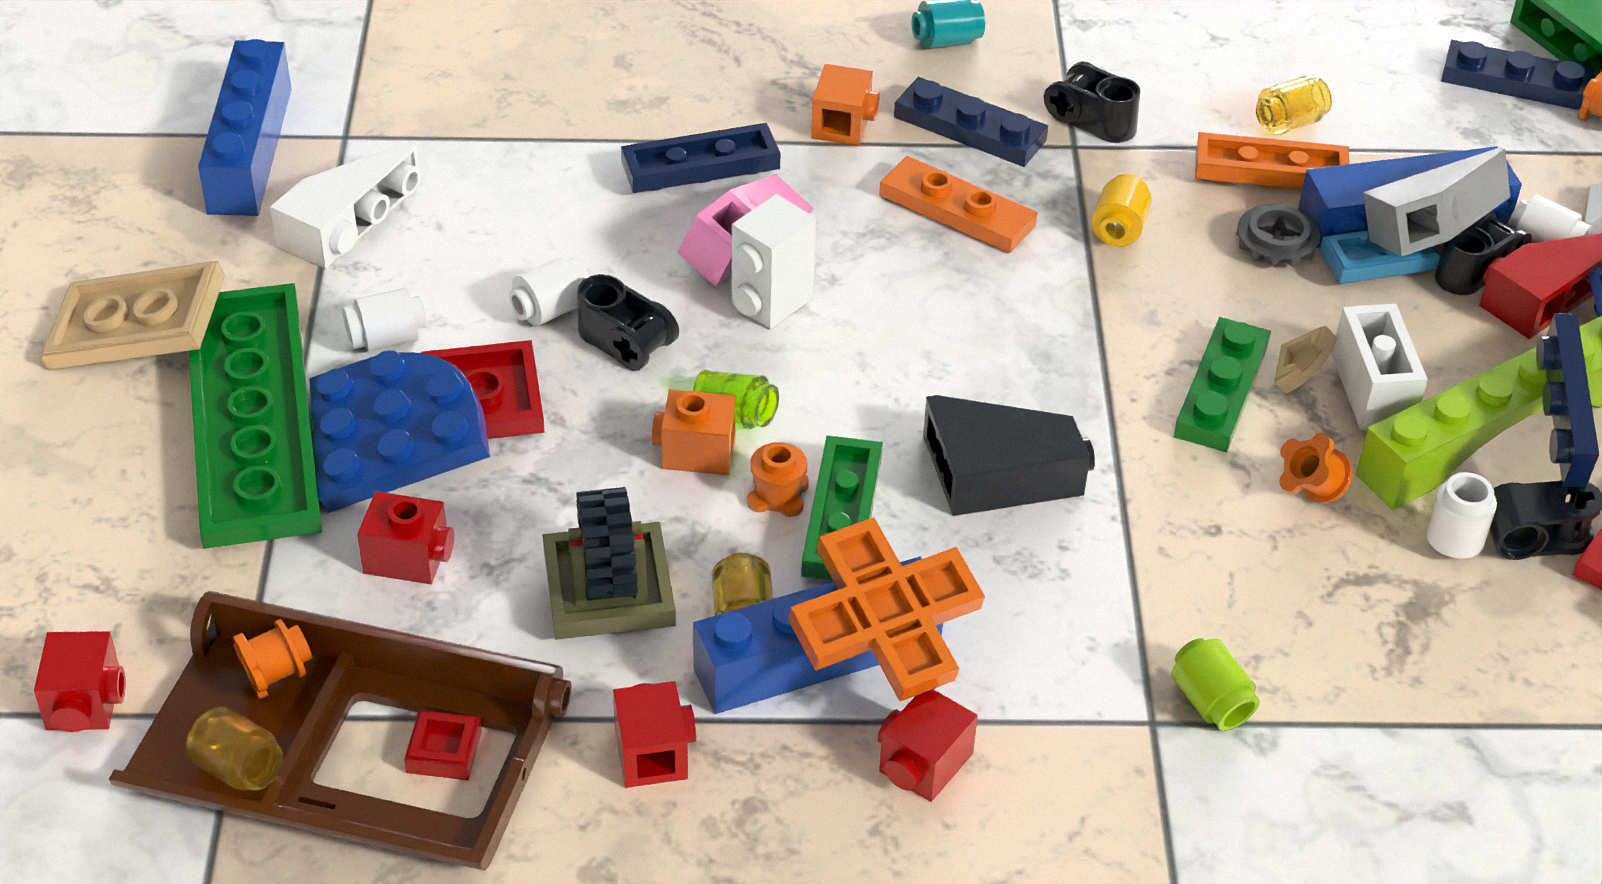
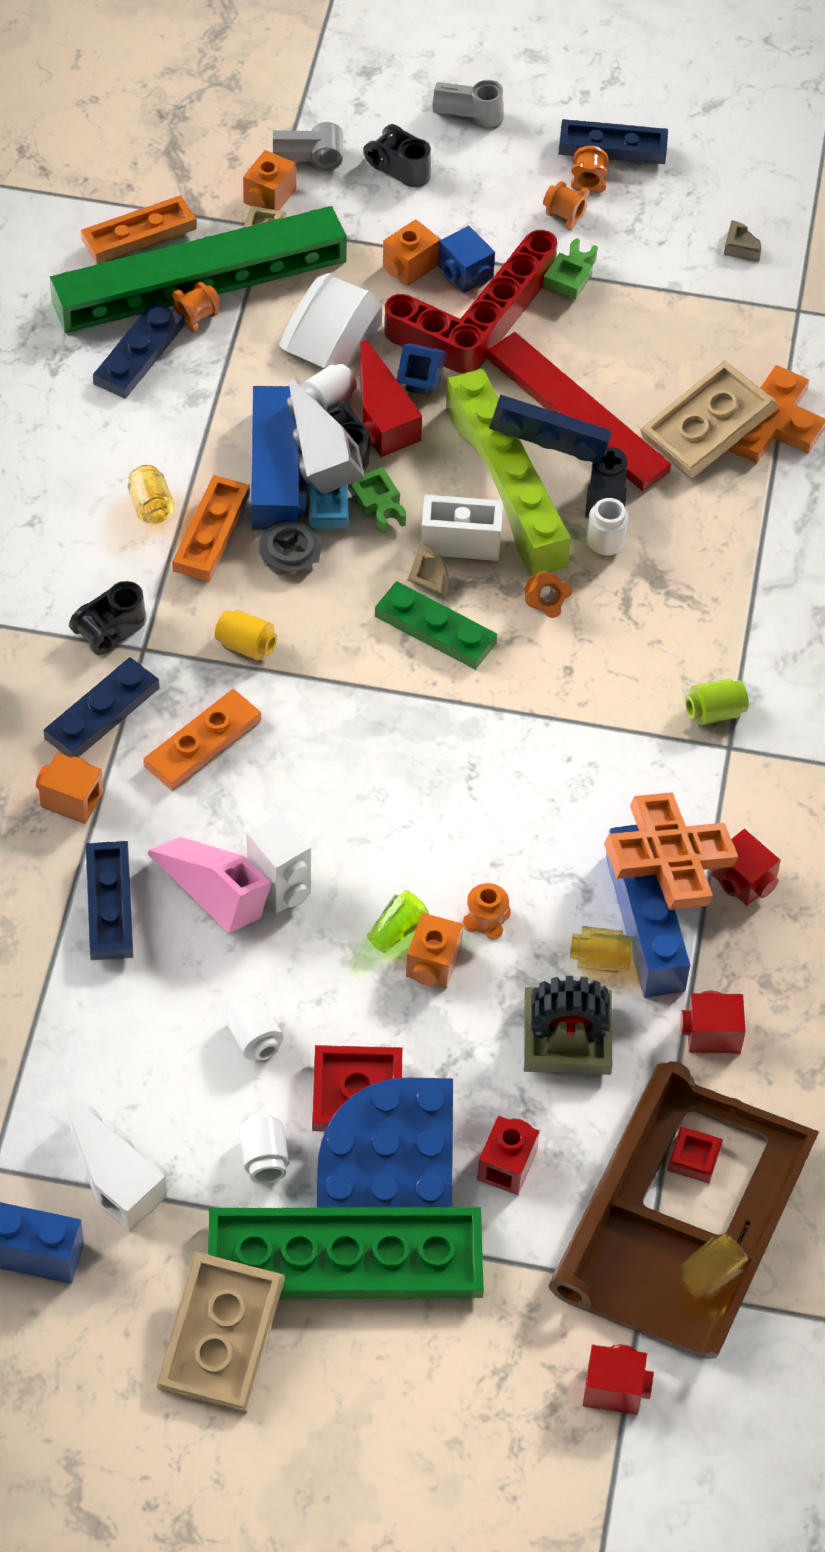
camera: 80 degrees left, 10 degrees up
orange brick [233,619,312,700] -> none
black piece [577,274,679,371] -> none
green plate [801,435,883,581] -> none
black slope [923,395,1095,516] -> none
none -> bright green plate [348,467,406,534]

